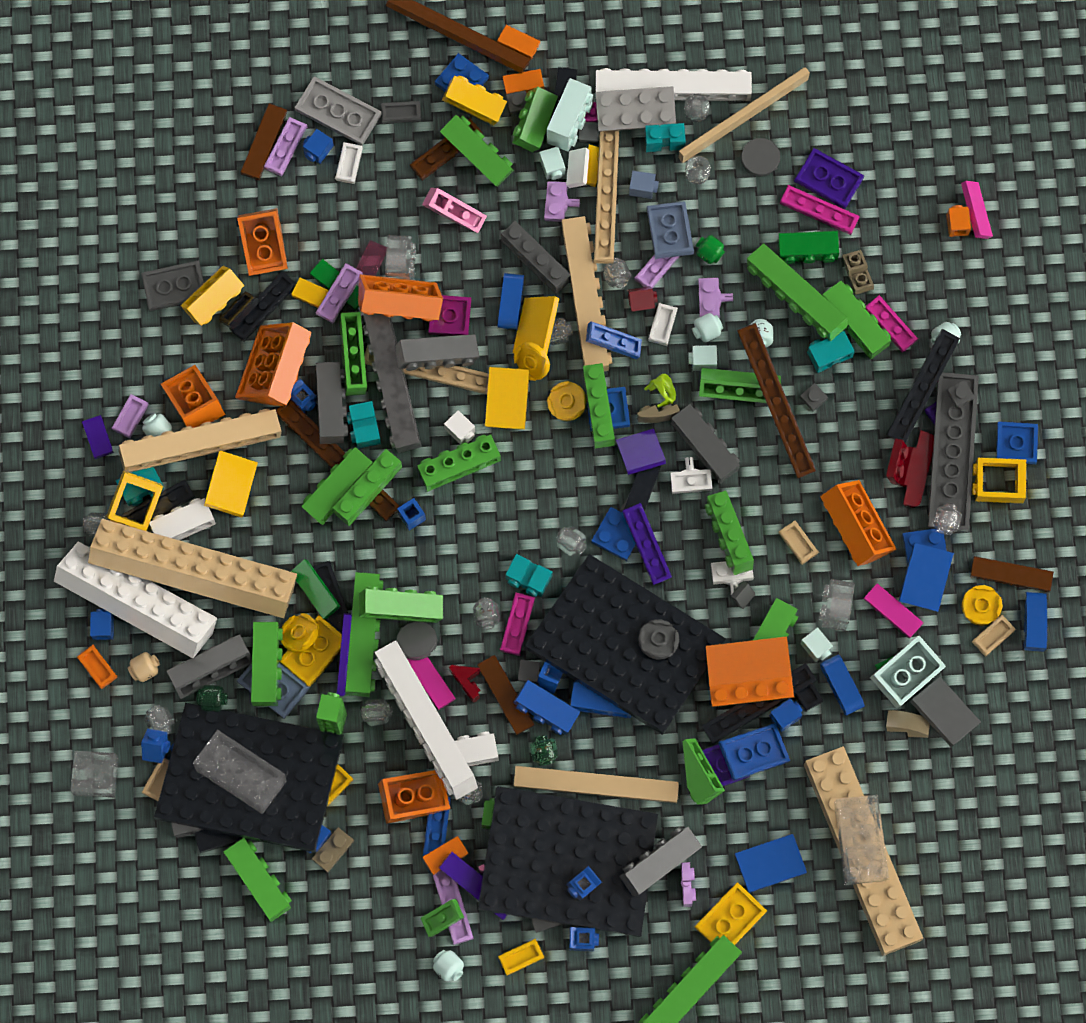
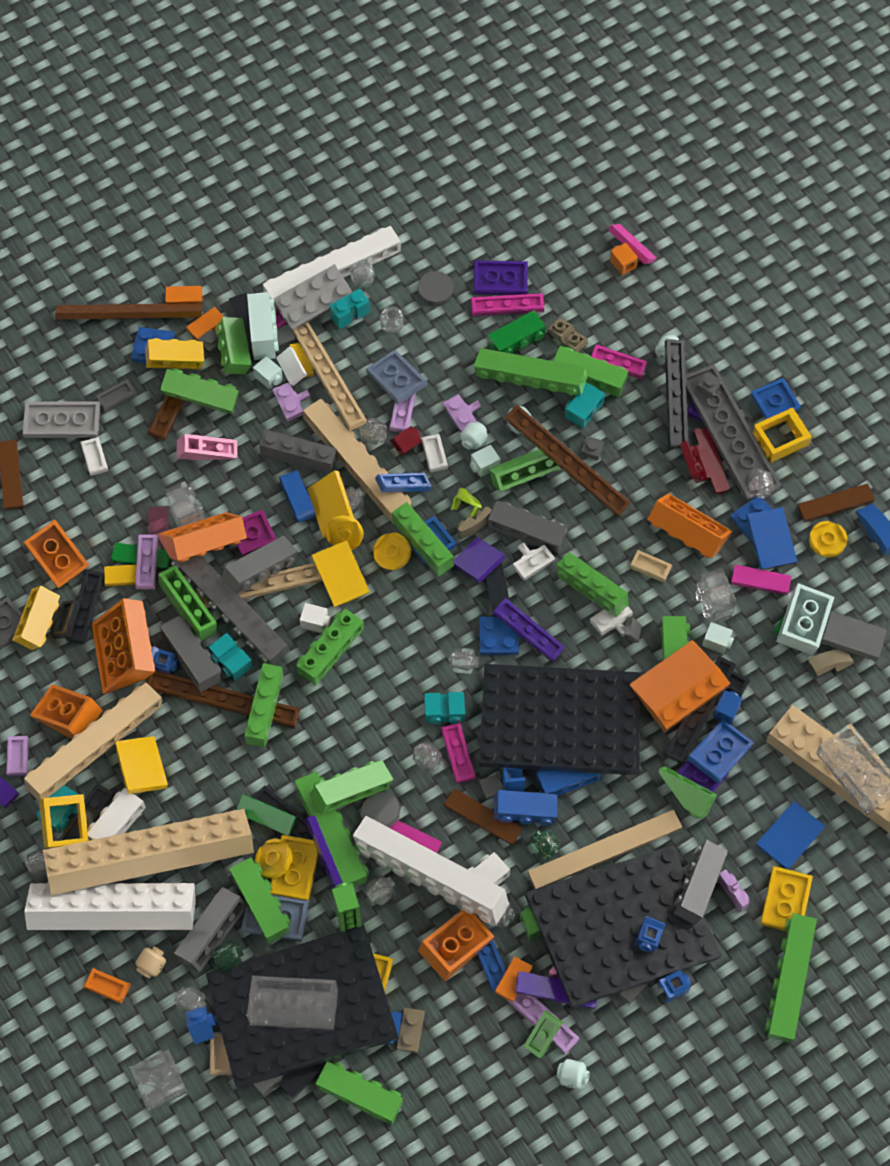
camera: 30 degrees left, 10 degrees down
blue brick [90,609,114,640] -> none
light aqua head [142,413,172,437] -> none
lavender tile [264,117,307,177] -> none
bright green brick [302,447,373,525] -> none
blue brick [303,129,334,164] -> none
blue brick [397,498,426,531] -> none
dark red slope [449,665,481,703] -> none
yellow tile [498,938,544,976] -> none
sand blue brick [629,171,659,199] -> none
dark grey tile [638,620,679,659] -> none
tan tile [679,67,810,163] -> none
green head [695,235,725,264] -> none
blue beam [820,654,865,715] -> none
tan tile [972,615,1016,657] -> none

